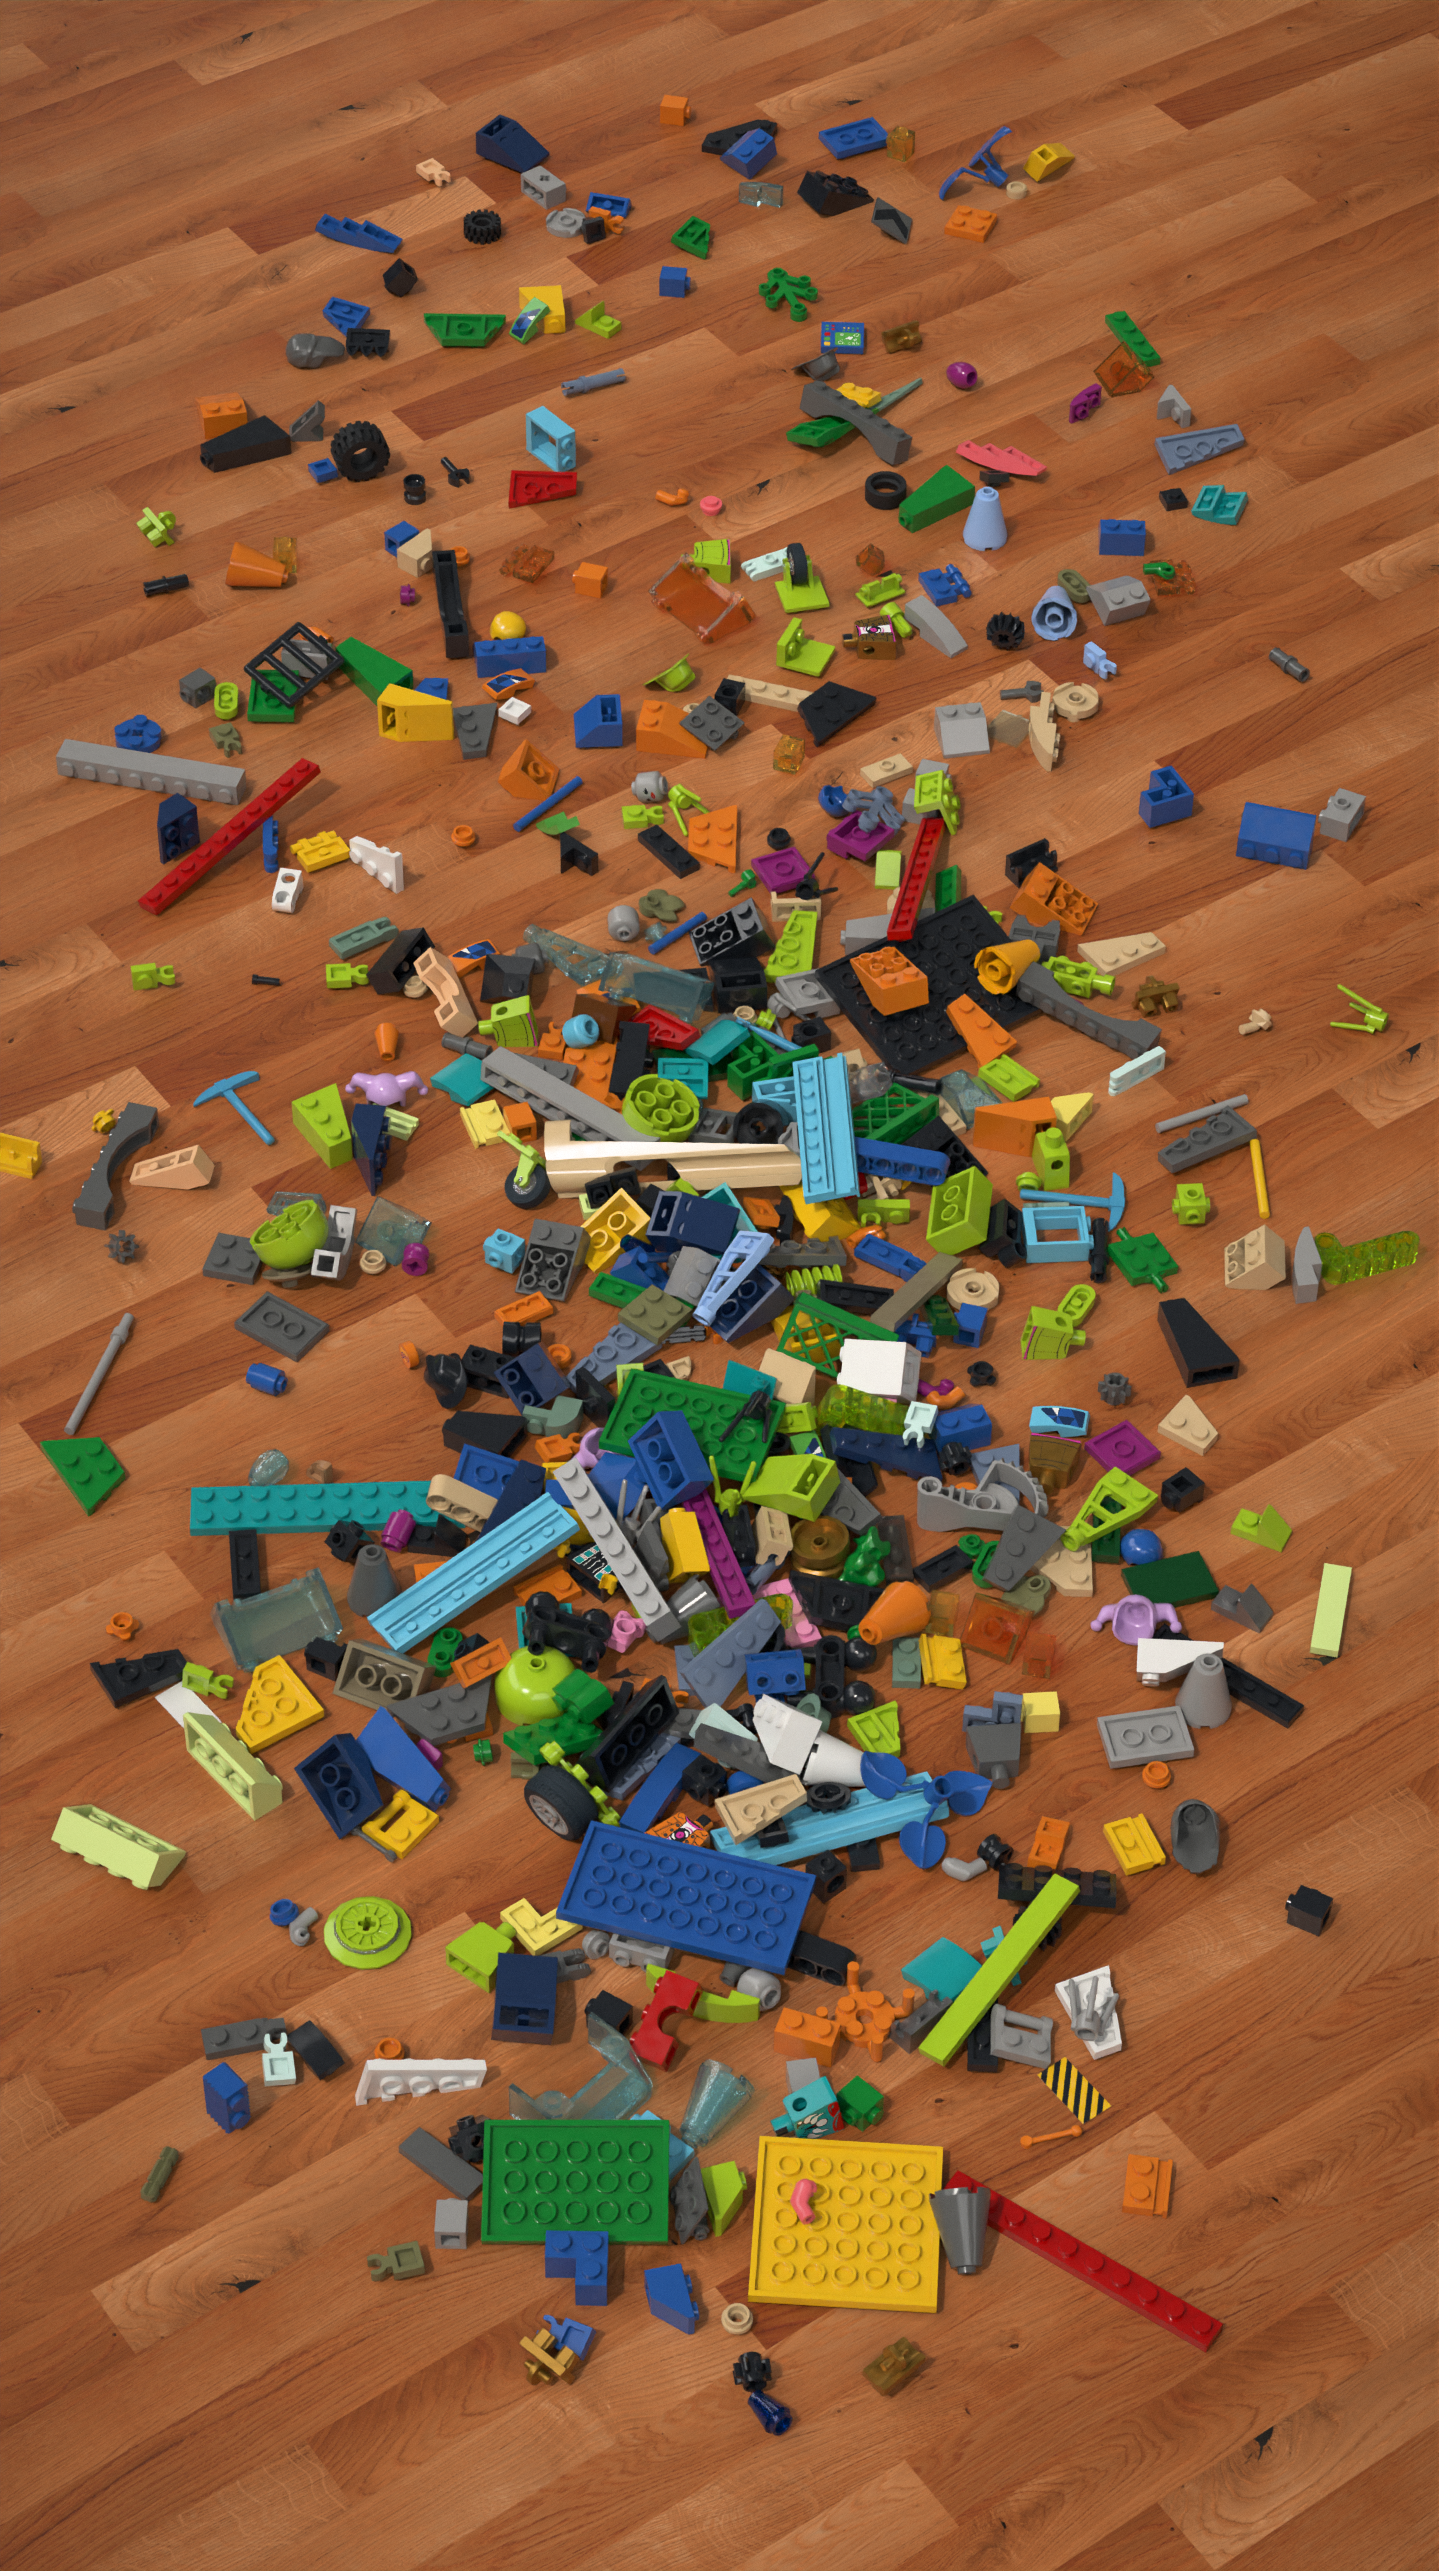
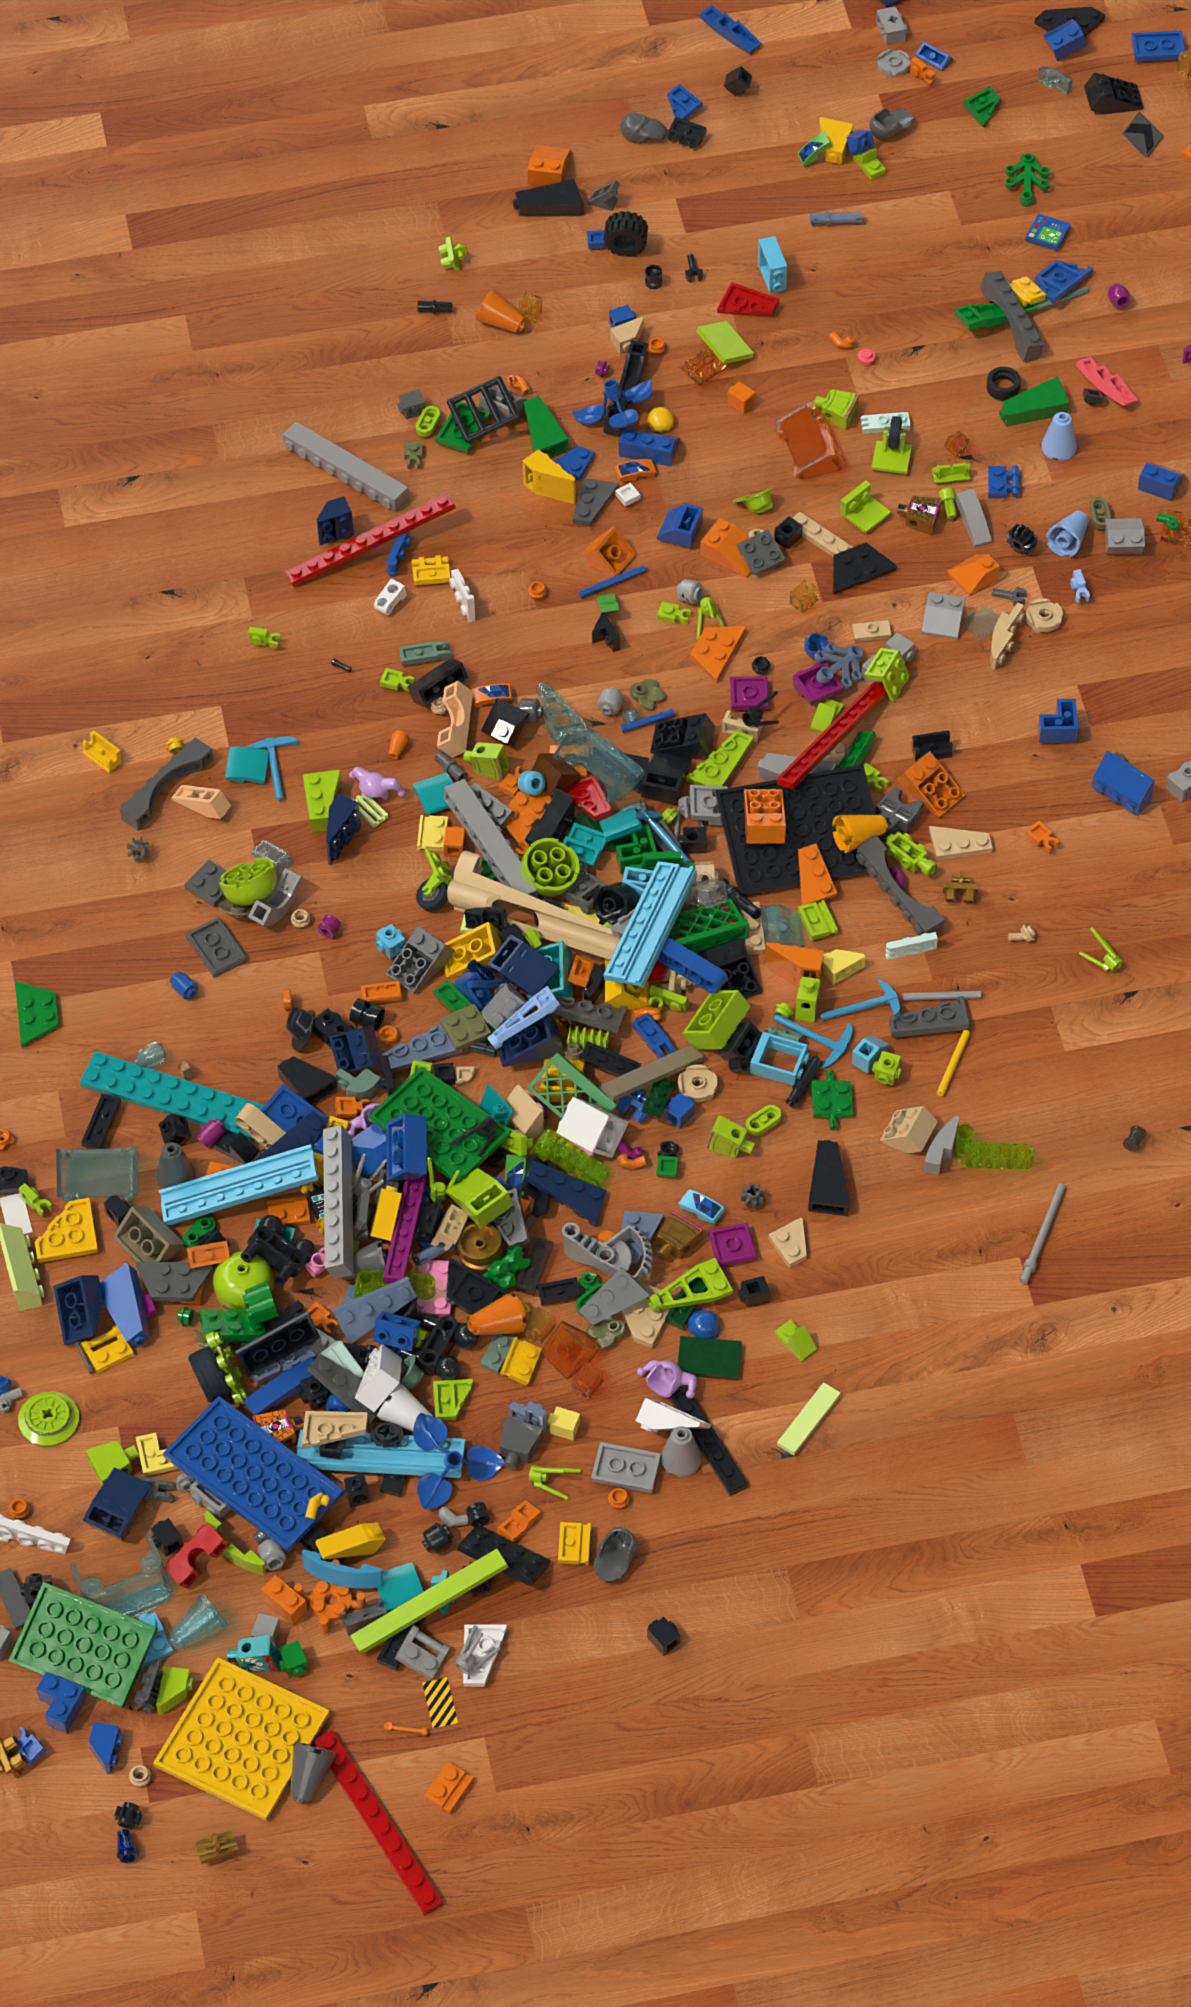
camera: 25 degrees right, 10 degrees up
light grey bar [64,1313,134,1435] -> none
blue plate [114,715,162,753] -> none
clear light blue slope [355,1196,432,1266] -> none
green wing [424,313,506,347] -> none
black tyre [464,209,501,245] -> none
black tile [582,216,606,244] -> none
black plate [638,825,700,879] -> none
blue brick [659,266,691,298] -> none
green hand [728,869,757,897] -> none
tan plate [733,1006,757,1023] -> none
coral arm [790,2178,817,2225] -> none
dark grey piece [791,347,840,381] -> none
pearl gold hips [881,320,922,353] -> none
light aqua plate [903,1401,938,1448] -> none
blue slope [928,1404,992,1455] -> none
black gear [938,1442,972,1475] -> none
flat silver slope [1211,1584,1273,1633] -> none
none -> teal slope [225,747,269,785]
none -> dark azure slope [302,1549,383,1588]
none -> yellow arm [305,1493,330,1519]
none -> yellow slope [315,1522,386,1559]
none -> black head [422,1523,454,1554]
none -> lime plant [529,1465,581,1500]
none -> blue plant [572,379,652,428]
none -> green plate [656,1155,679,1179]
none -> lime tile [696,321,754,364]
none -> dark azure piece [820,980,900,1021]
none -> blue brick [847,130,874,154]
none -> medium azure slope [852,1035,890,1074]
none -> dark grey hair [869,108,914,140]
none -> orange slope [947,554,1000,596]
none -> orange plate [1025,821,1059,853]
none -> blue wing [1035,260,1093,304]

